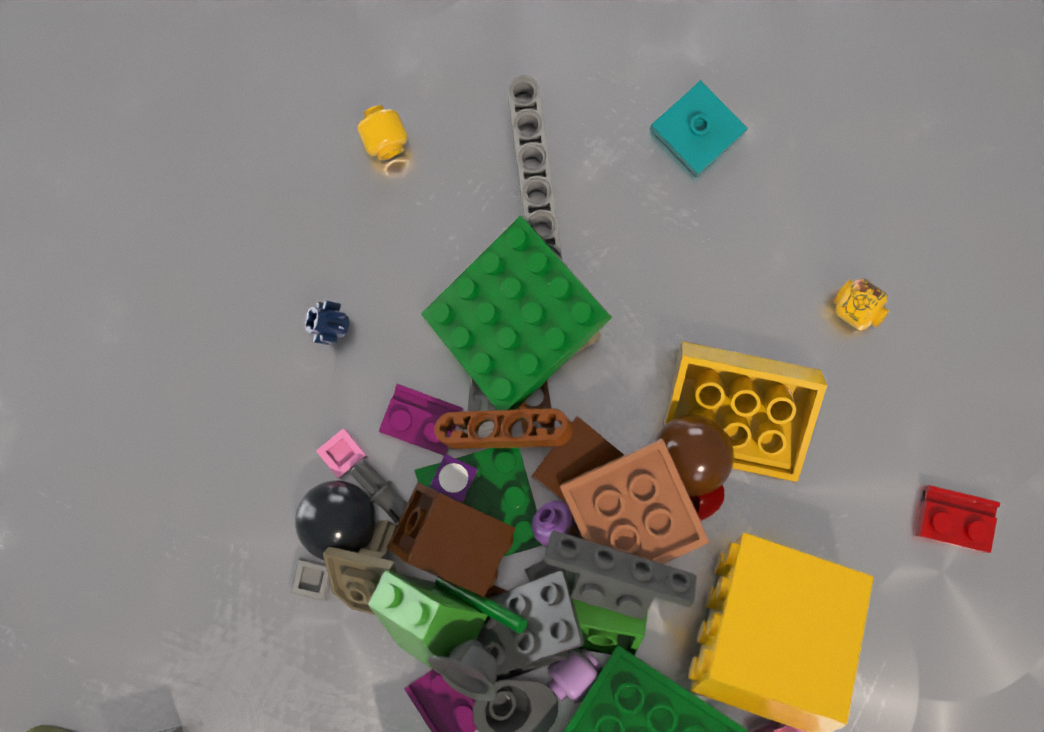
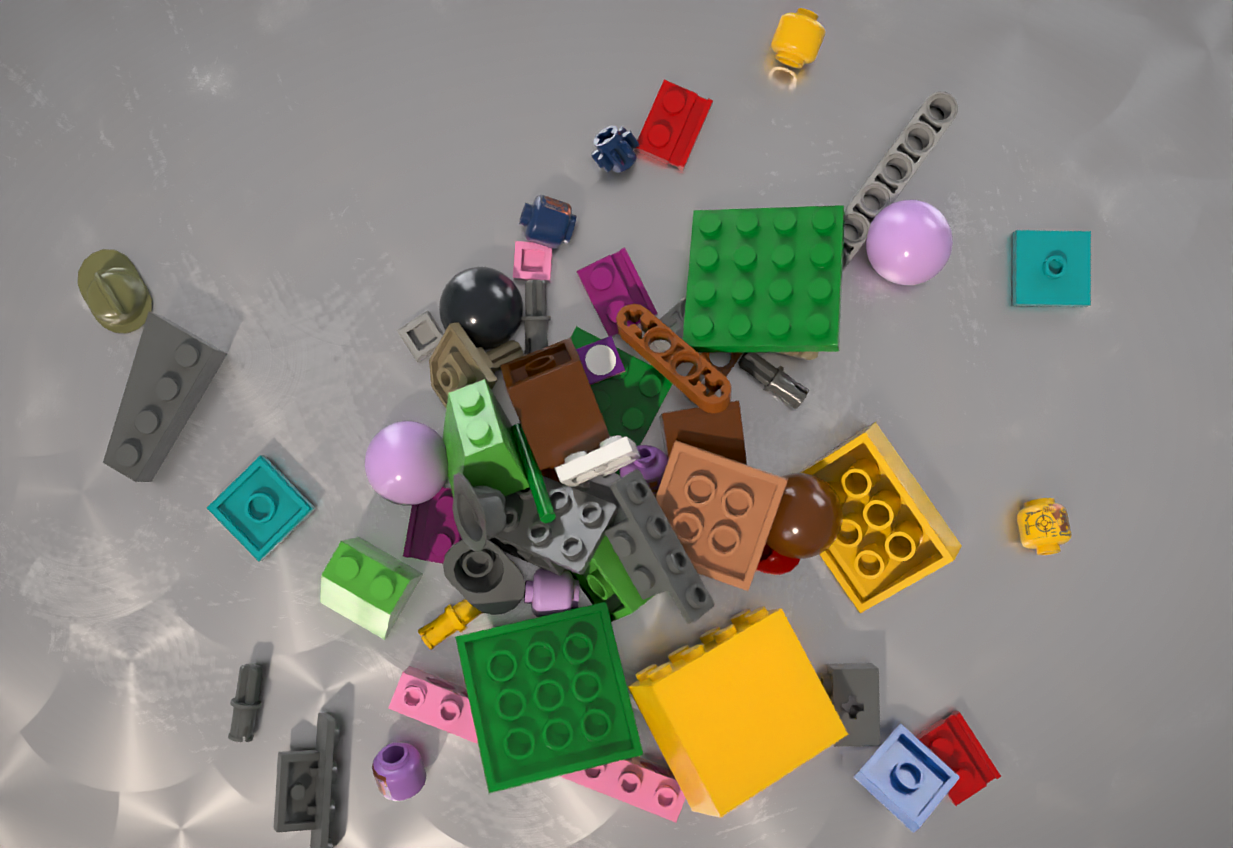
camera: 40 degrees right, 5 degrees up
none -> lavender piece [365,421,448,506]
none -> dark blue head [519,195,577,249]
none -> white wing [555,435,641,491]
none -> red plate [634,79,713,171]
none -> dark grey axle [738,352,809,409]
none -> dark grey brick [821,663,881,747]
none -> tile [854,723,960,833]
none -> lavender piece [866,200,953,285]

